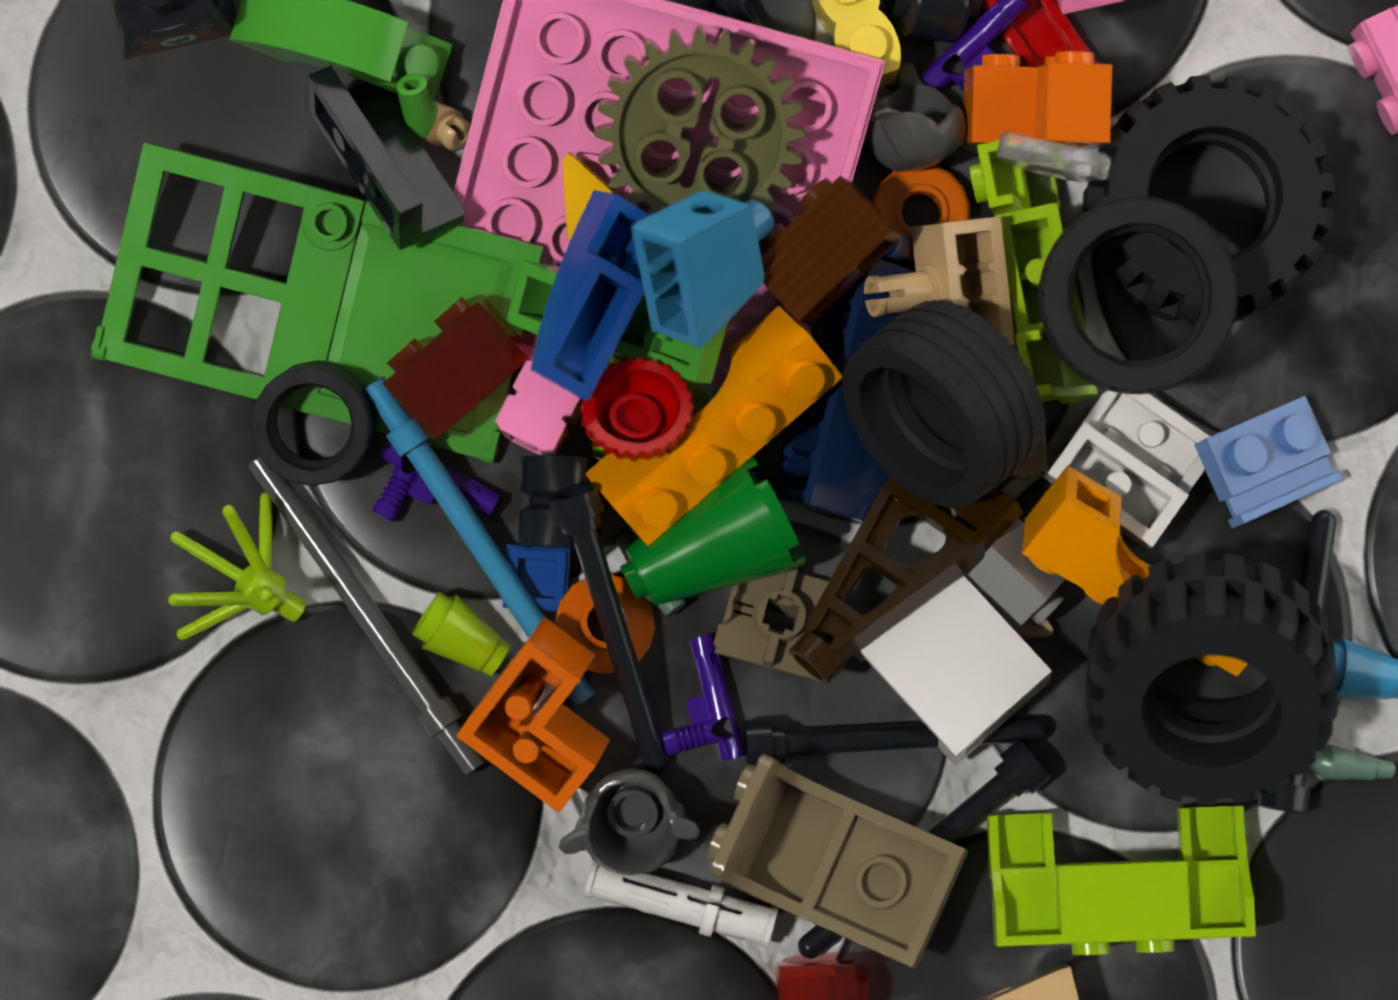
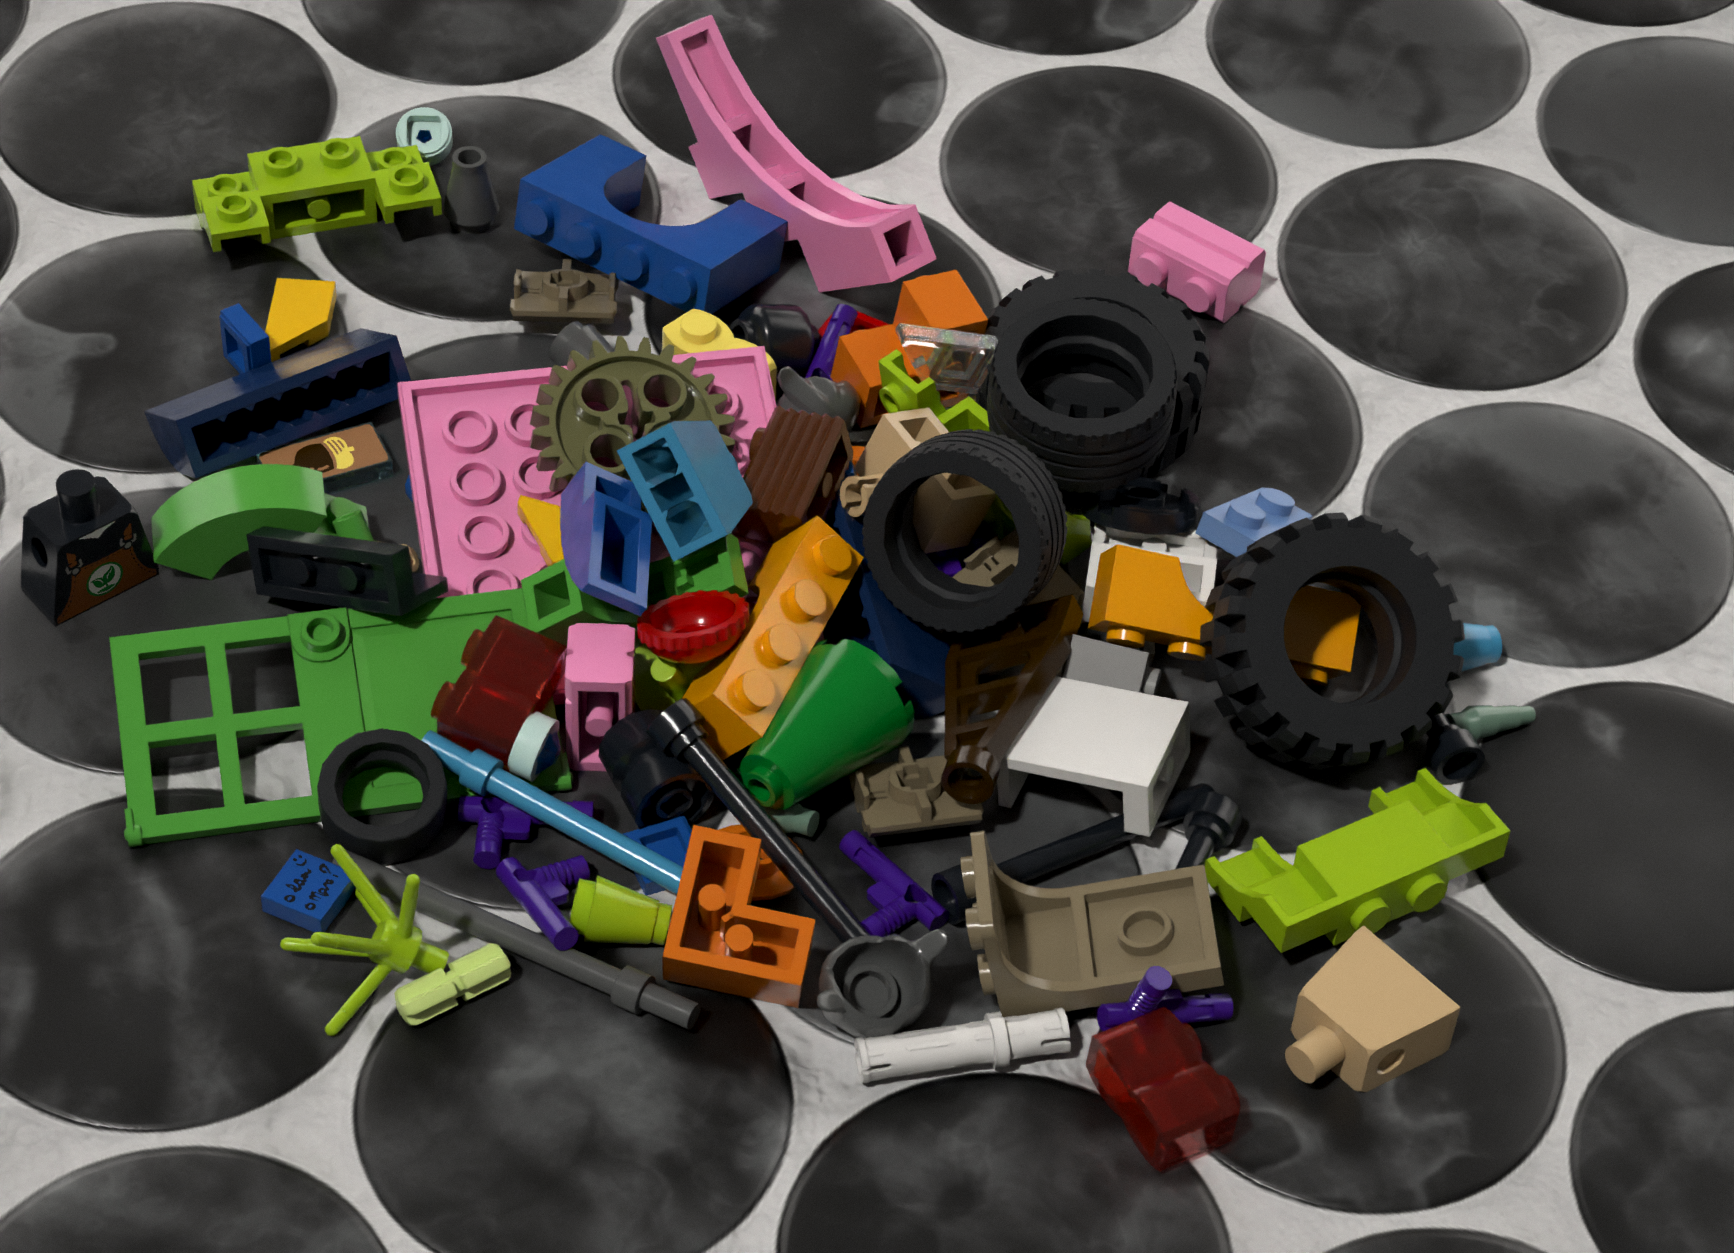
camera: 30 degrees left, 40 degrees down
none -> blue tile [261,849,356,932]
none -> yellowish green piece [394,943,511,1026]
none -> dark purple hose [496,855,590,951]
none -> light aqua tile [508,711,561,782]
none -> black tile [1077,477,1201,535]
none -> dark purple hose [1097,966,1234,1032]

